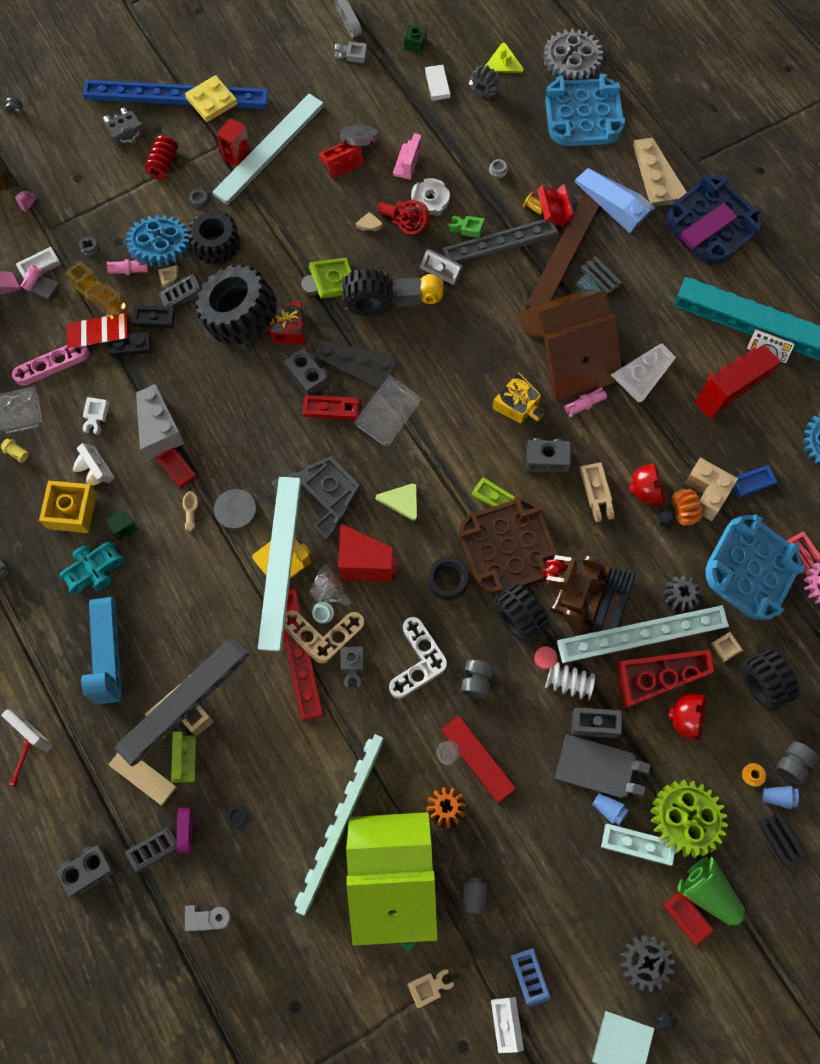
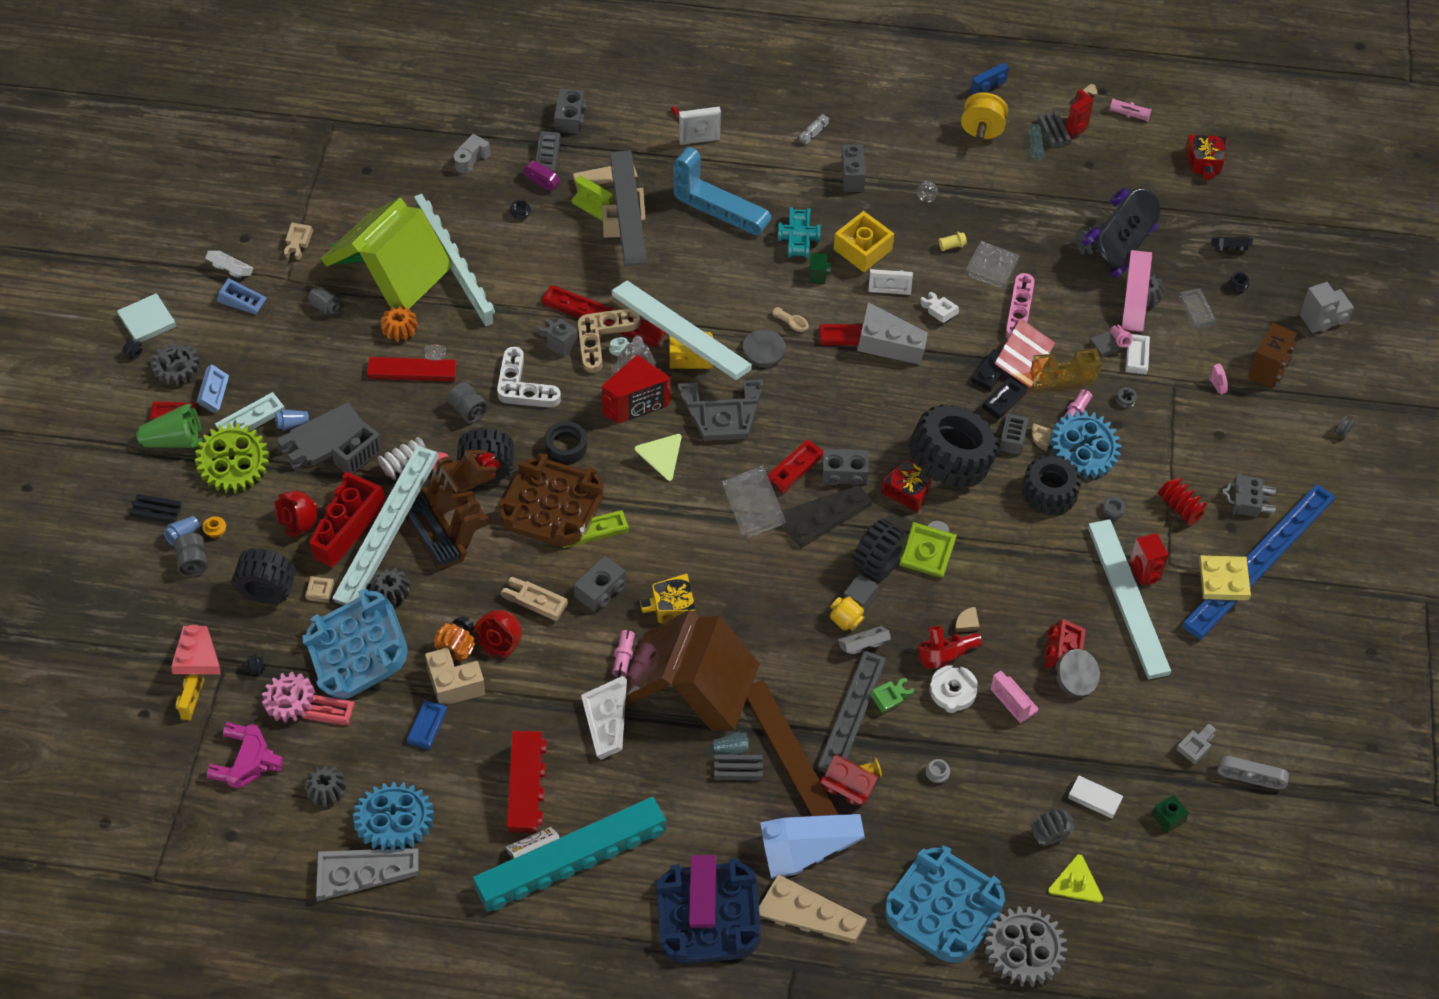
camera: 125 degrees right, 15 degrees down
none -> light blue plate [196,365,229,413]

